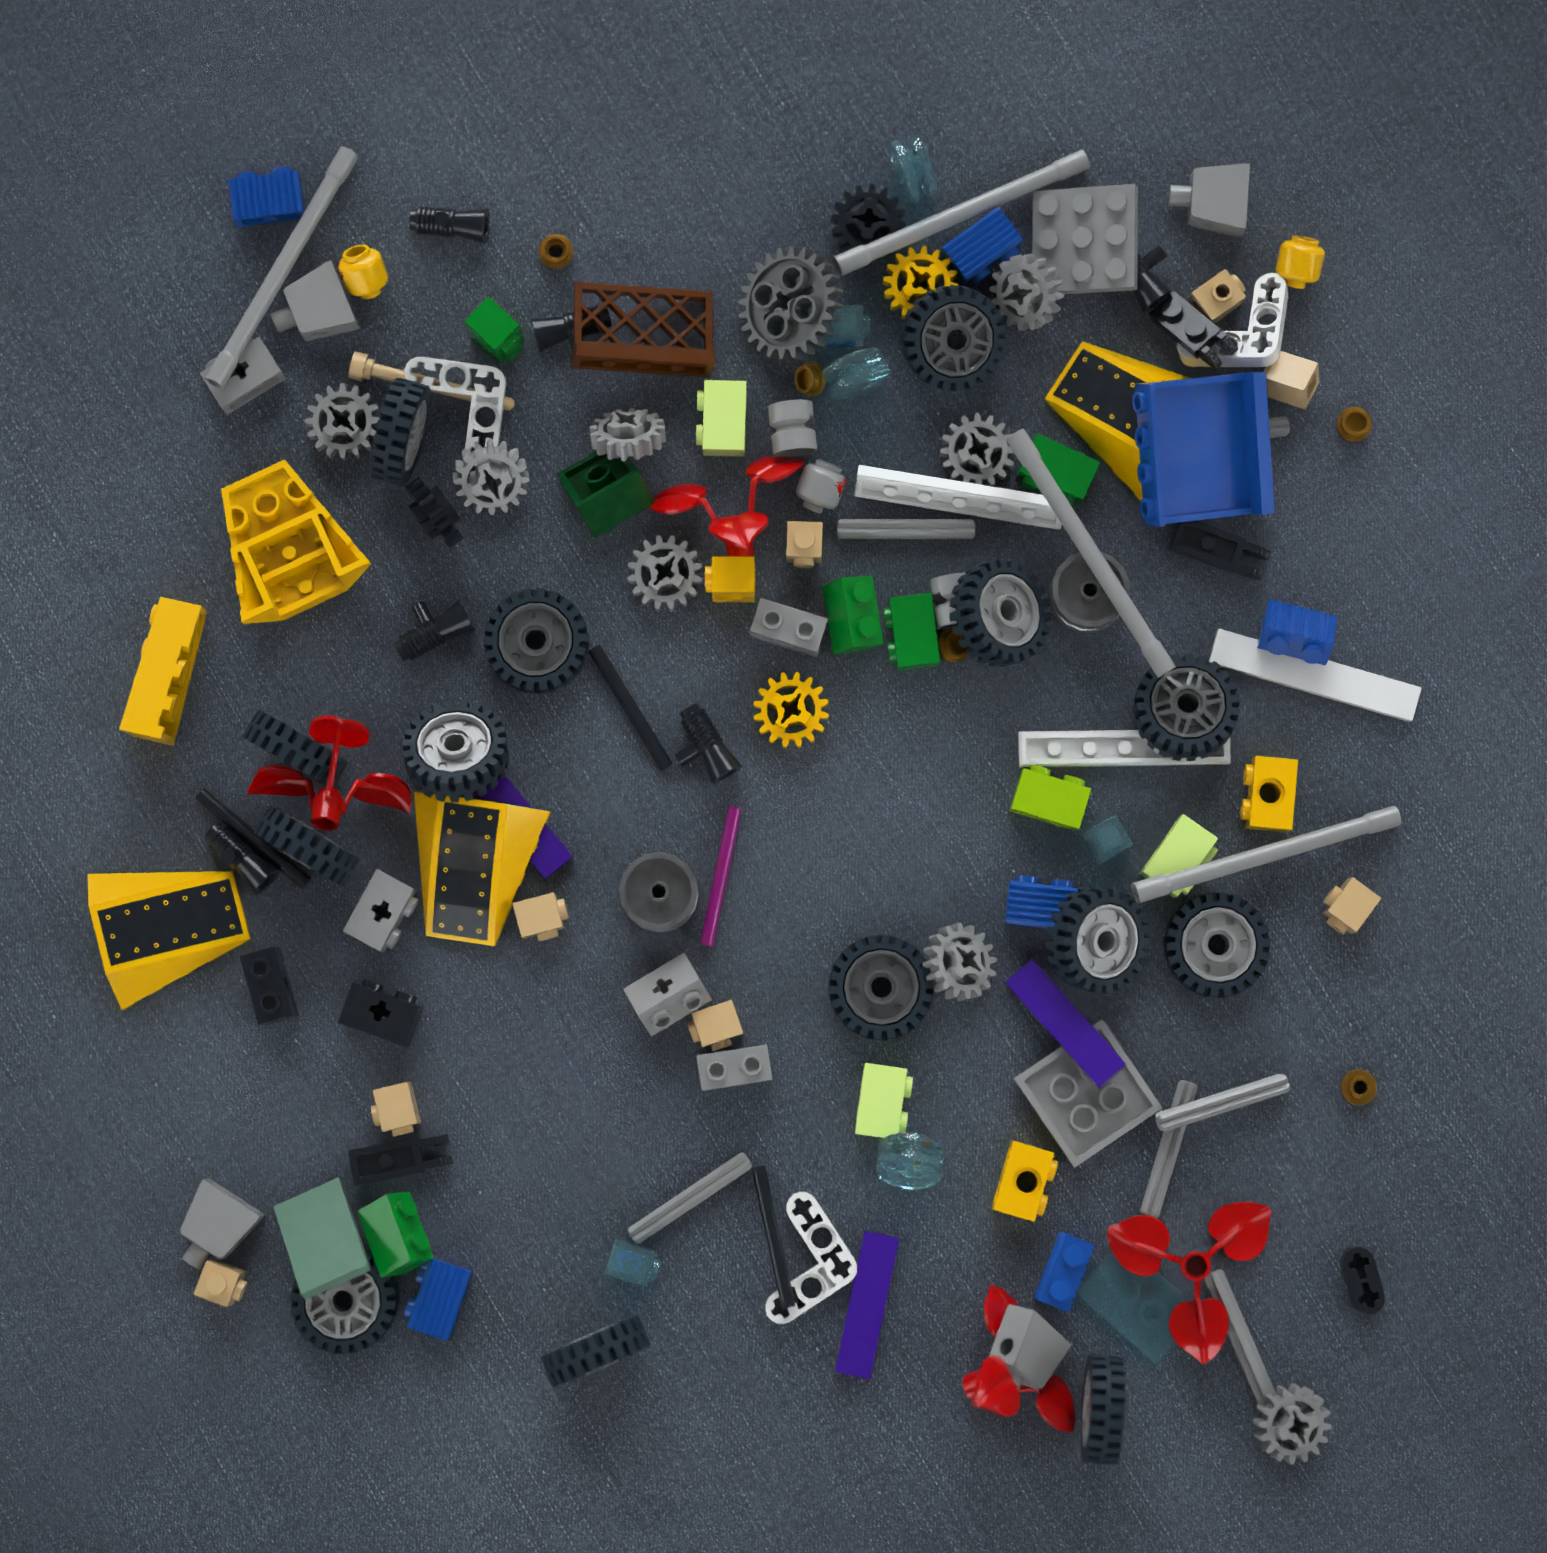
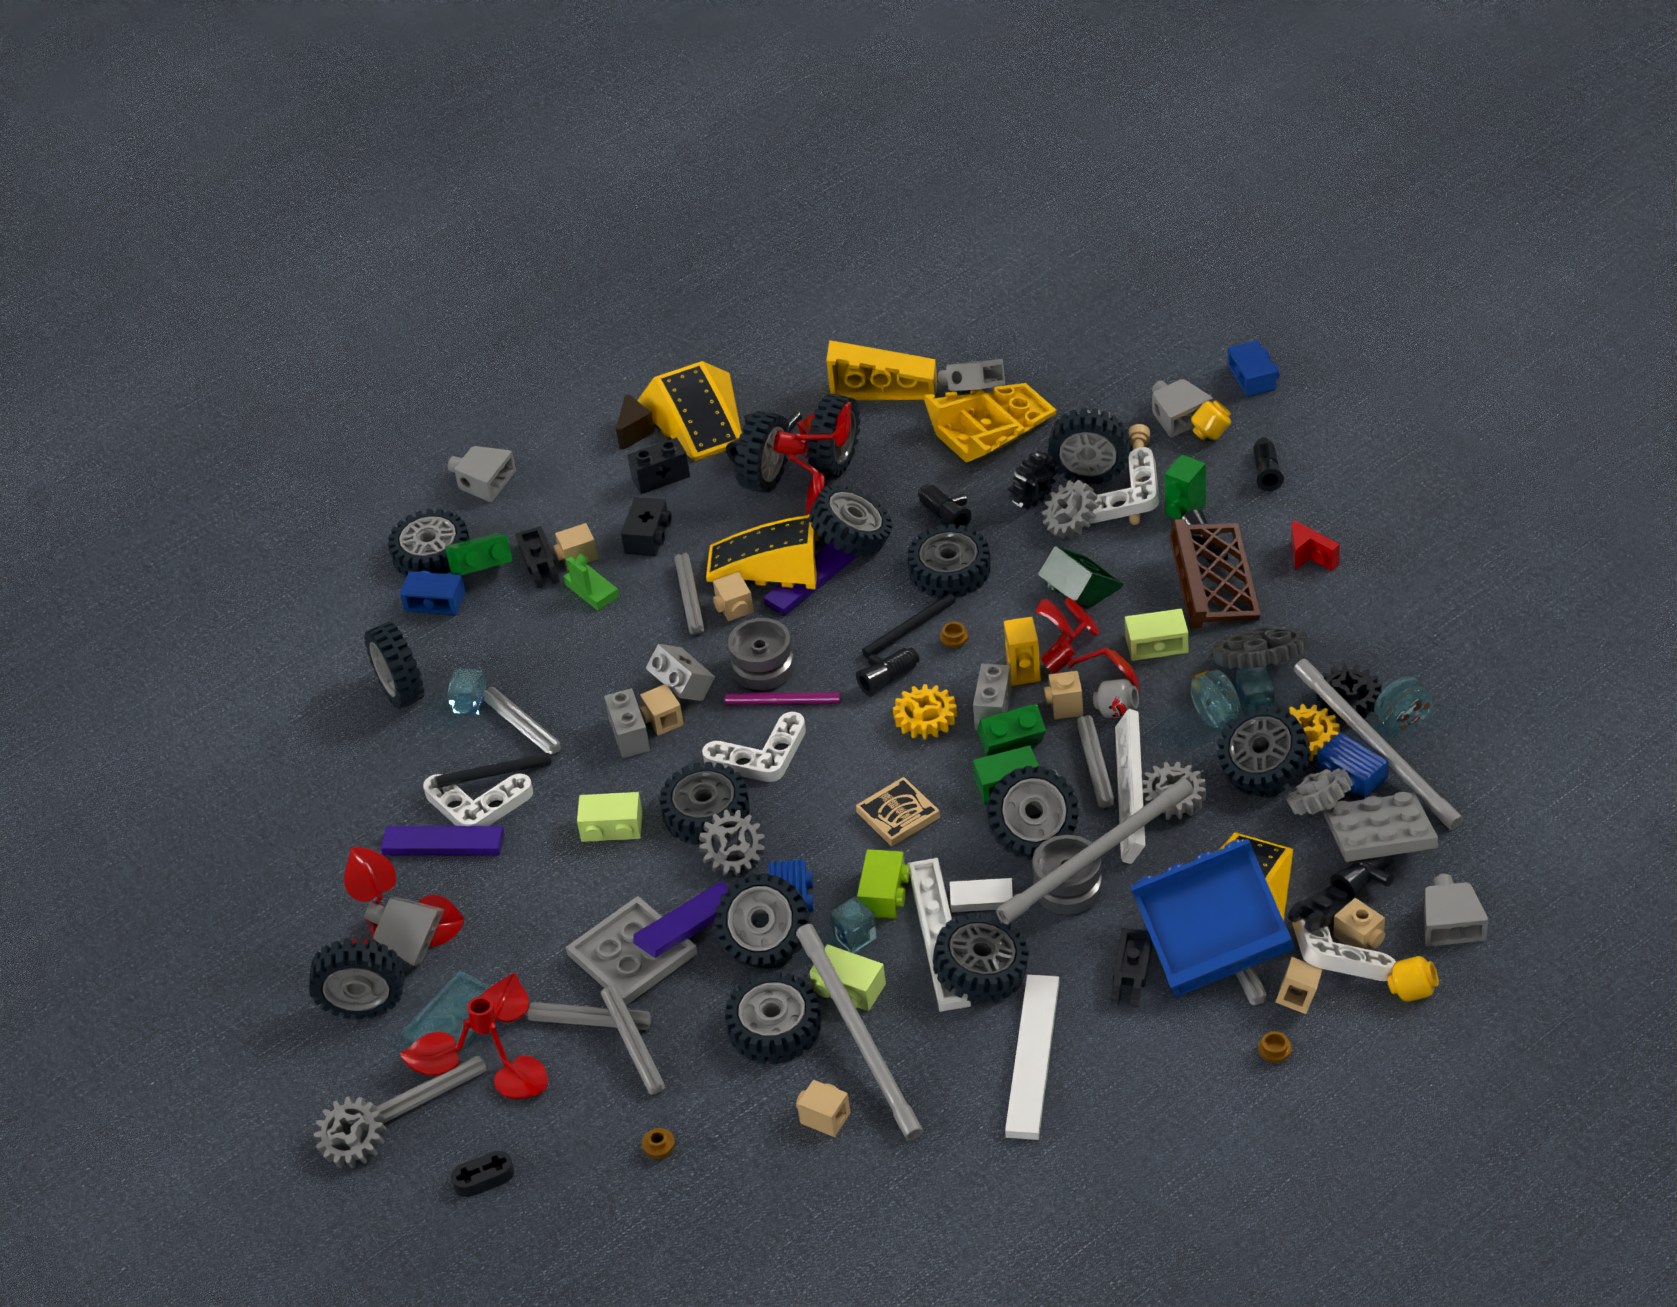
camera: 85 degrees right, 40 degrees down
tan brick [193,1258,247,1307] -> none
light grey brick [200,337,286,415] -> none
light grey piece [205,146,358,390] -> none
sand green tile [273,1177,371,1299] -> none
light grey brick [343,869,419,953] -> none
pearl gold plate [539,234,574,269] -> none
light grey gear [590,408,666,461] -> none
light grey gear [627,535,703,612] -> none
light grey wheel [768,399,818,457] -> none
clear light blue head [876,1133,944,1189] -> none
yellow brick [991,1140,1058,1222] -> none
green brick [1017,433,1100,506] -> none
blue brick [1034,1231,1095,1312] -> none
yellow brick [1240,756,1298,833] -> none
blue brick [1257,599,1337,666] -> none
none -> bright green piece [563,553,620,611]
none -> dark brown slope [616,395,655,449]
none -> light grey axle [675,553,704,636]
none -> white beam [702,712,806,782]
none -> tan tile [856,777,940,847]
none -> light grey torso [938,359,1005,391]
none -> pearl gold plate [940,622,969,648]
none -> white tile [950,878,1013,912]
none -> red slope [1291,520,1340,571]

